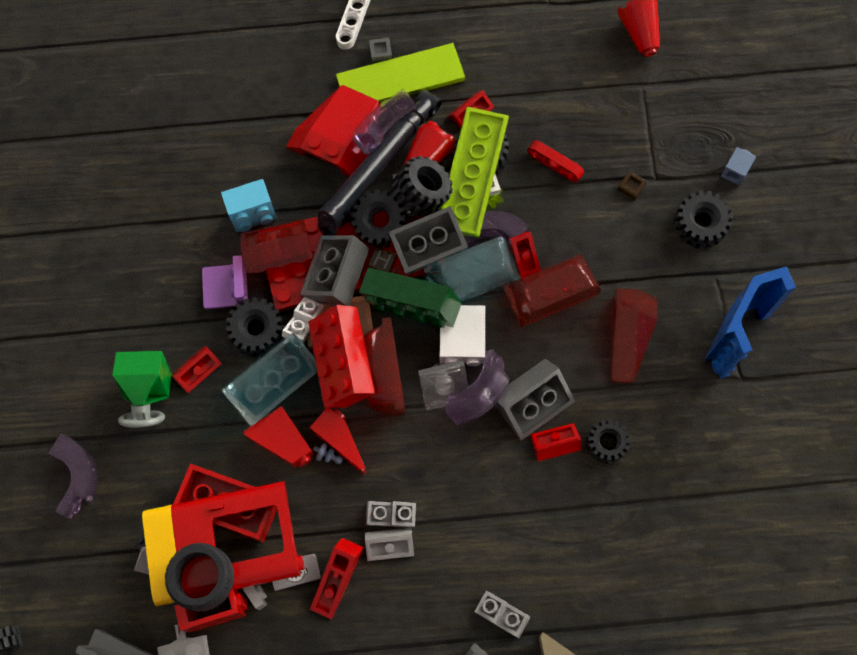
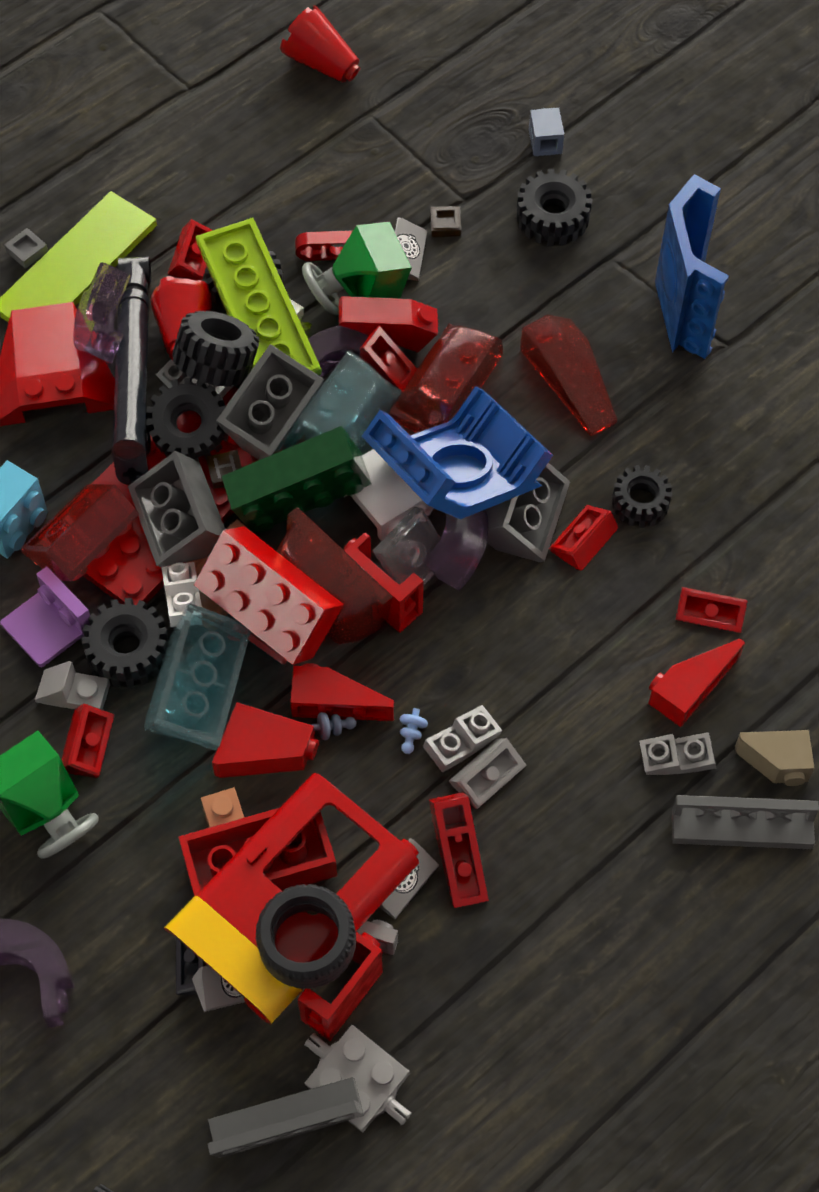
camera: 40 degrees left, 10 degrees down
none -> light grey slope [35,661,110,710]
none -> nougat brick [201,787,245,828]
none -> green piece [302,222,412,315]
none -> red slope [339,296,438,352]
none -> red panel [342,533,424,633]
none -> blue panel [362,386,553,520]
none -> light grey slope [395,218,427,281]
none -> light blue hair [400,708,428,754]
none -> red slope [648,639,745,727]
none -> red slope [675,587,748,633]

